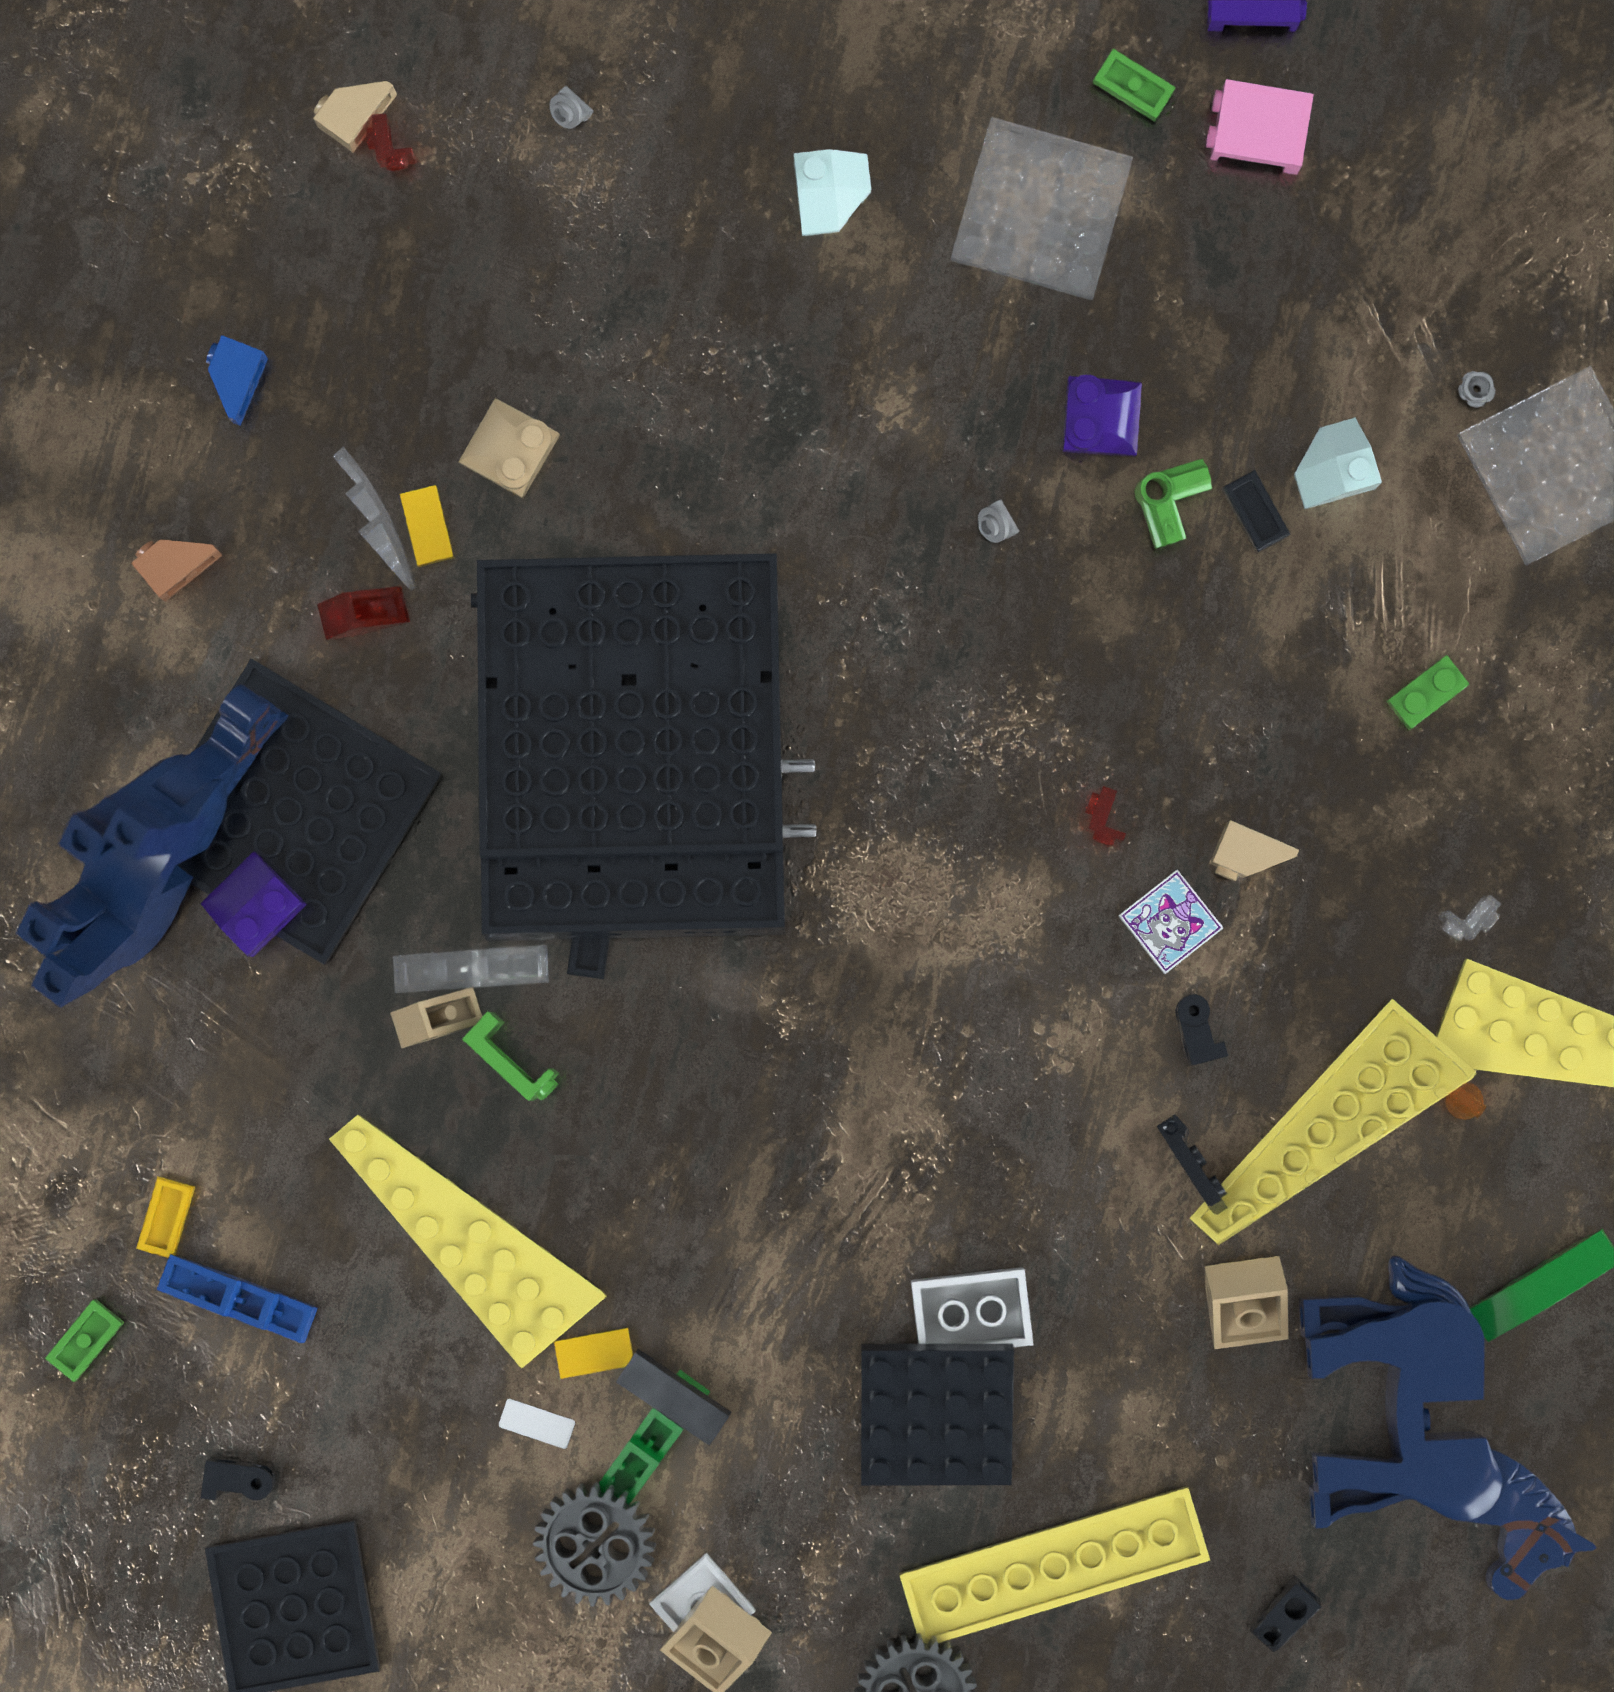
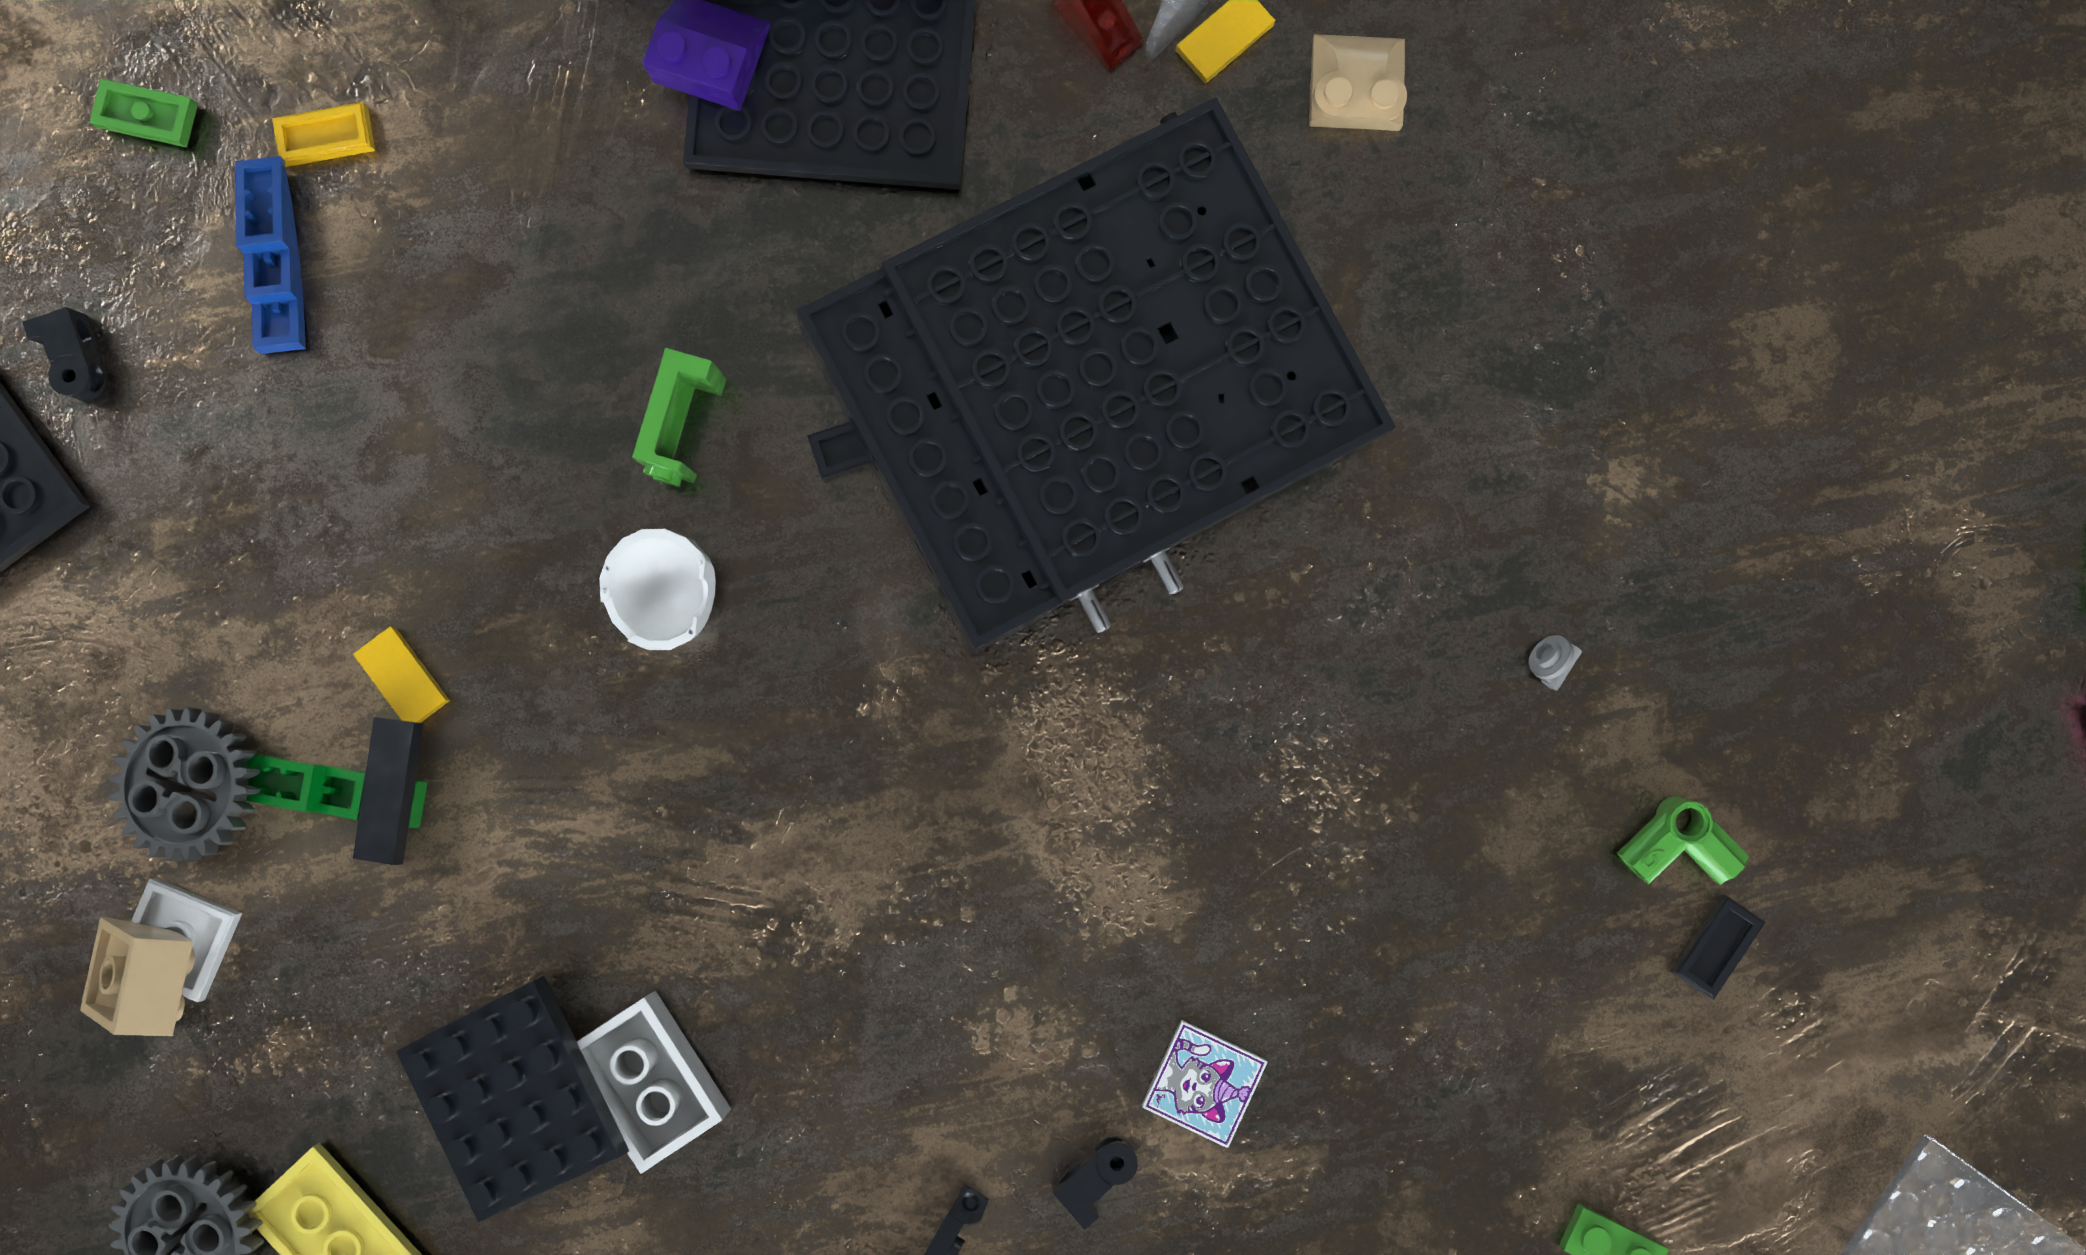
camera: 60 degrees right, 0 degrees up
light yellow wing [329,1115,607,1369] -> none
tan slope [390,987,482,1048] -> none
clear slope [393,945,549,993] -> none
white sticker [499,1399,575,1449] -> none
light aqua slope [794,149,871,236] -> none
clear plate [950,117,1133,300] -> none
dark purple slope [1063,375,1142,457] -> none
clear red bracket [1085,786,1126,846] -> none
tan slope [1209,820,1299,881] -> none
light aqua slope [1294,418,1382,509] -> none
light grey plate [1458,371,1495,407] -> none
none -> white cylinder [599,529,716,650]

